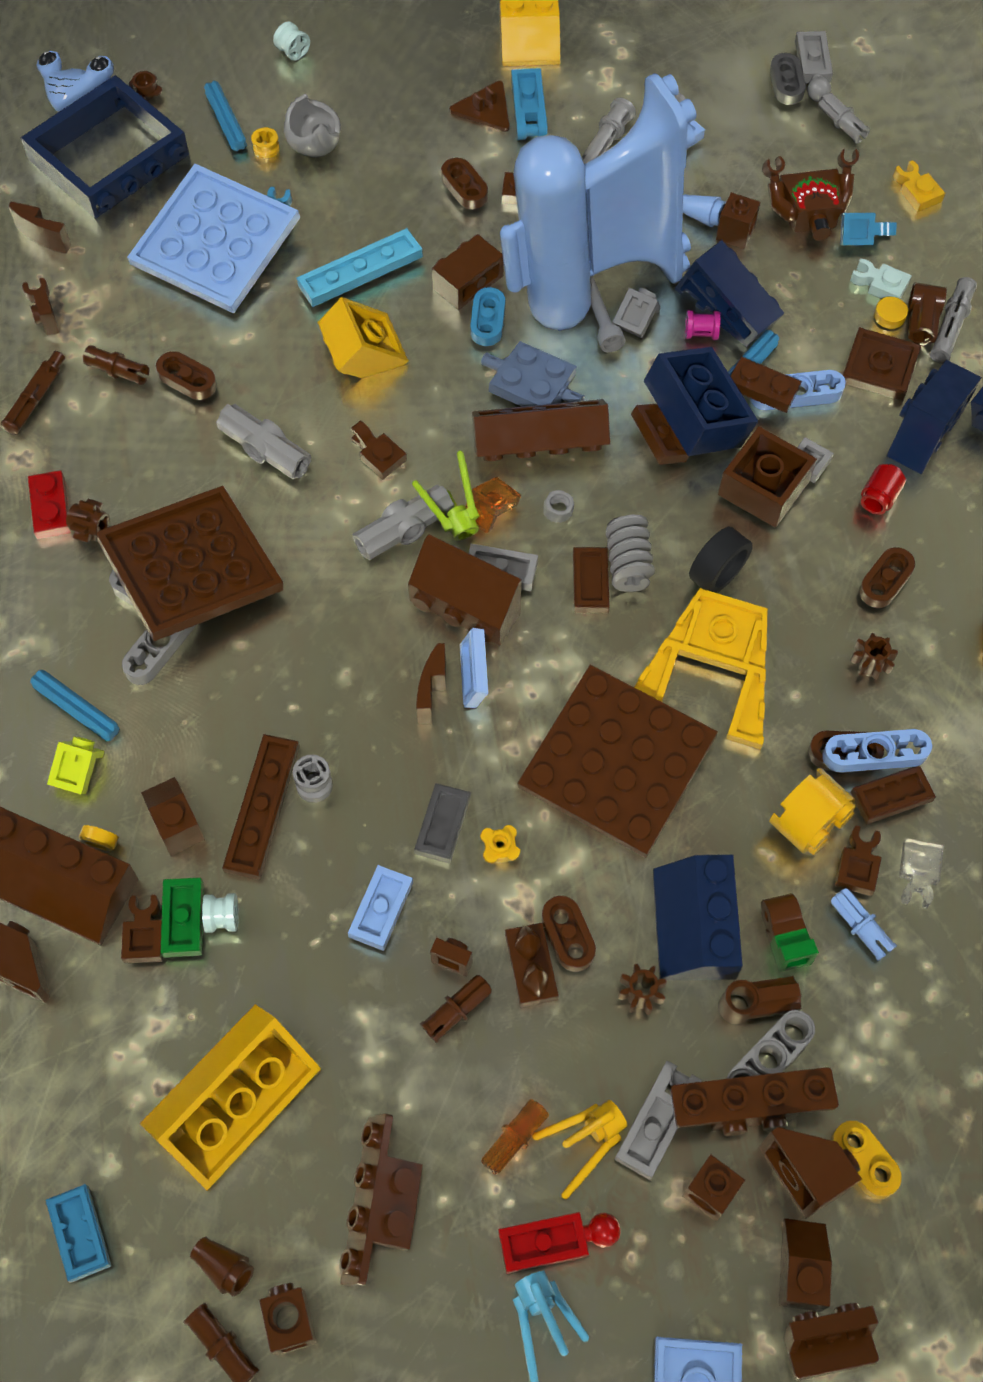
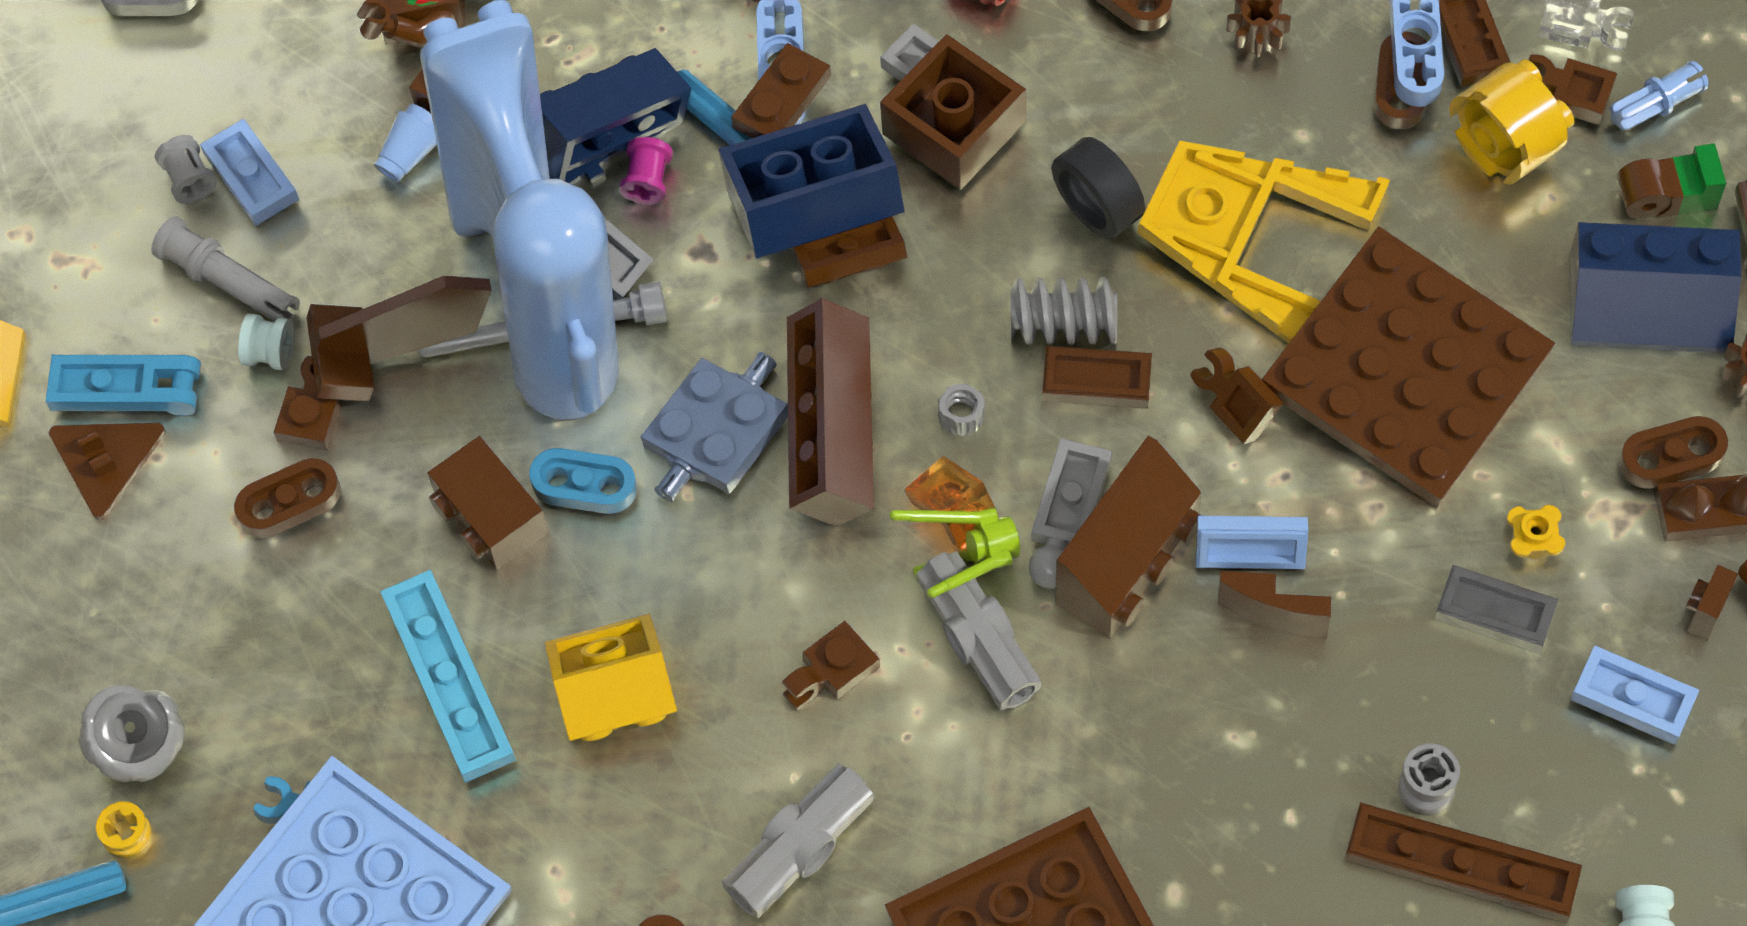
camera: 80 degrees left, 0 degrees up
none -> reddish brown plate [1190,347,1284,444]

